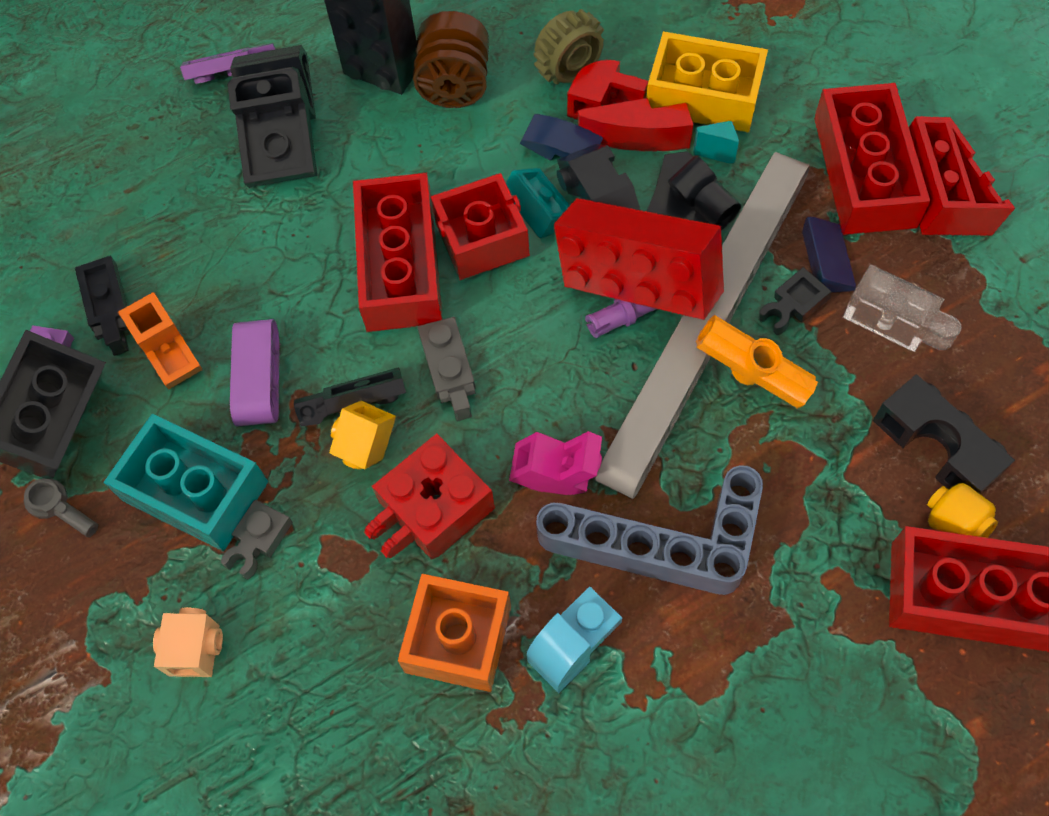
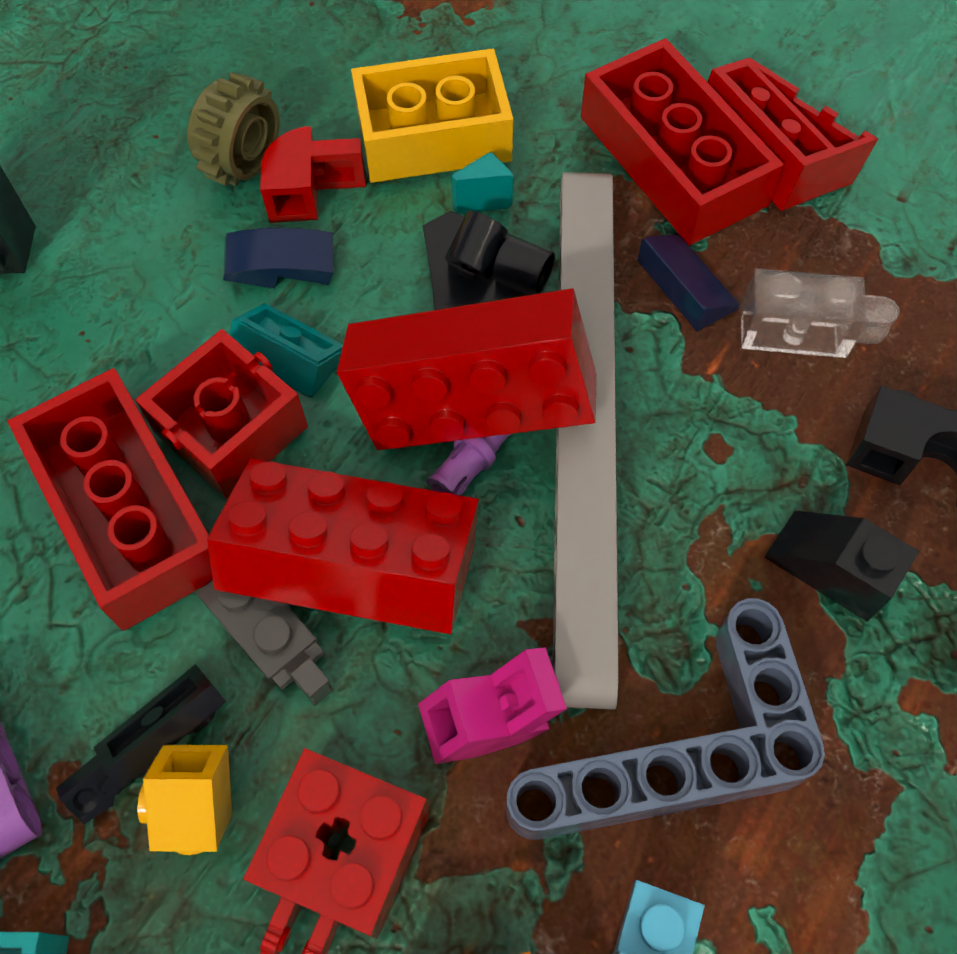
camera: 30 degrees left, 0 degrees up
reddish brown wheel [413,11,489,108] -> none
black brick [557,144,641,210] -> none
red slope [578,98,693,151] -> none
light orange piece [695,315,818,409] -> none
black plate [759,267,831,335] -> none
none -> red brick [207,458,479,635]
none -> black slope [764,510,919,622]

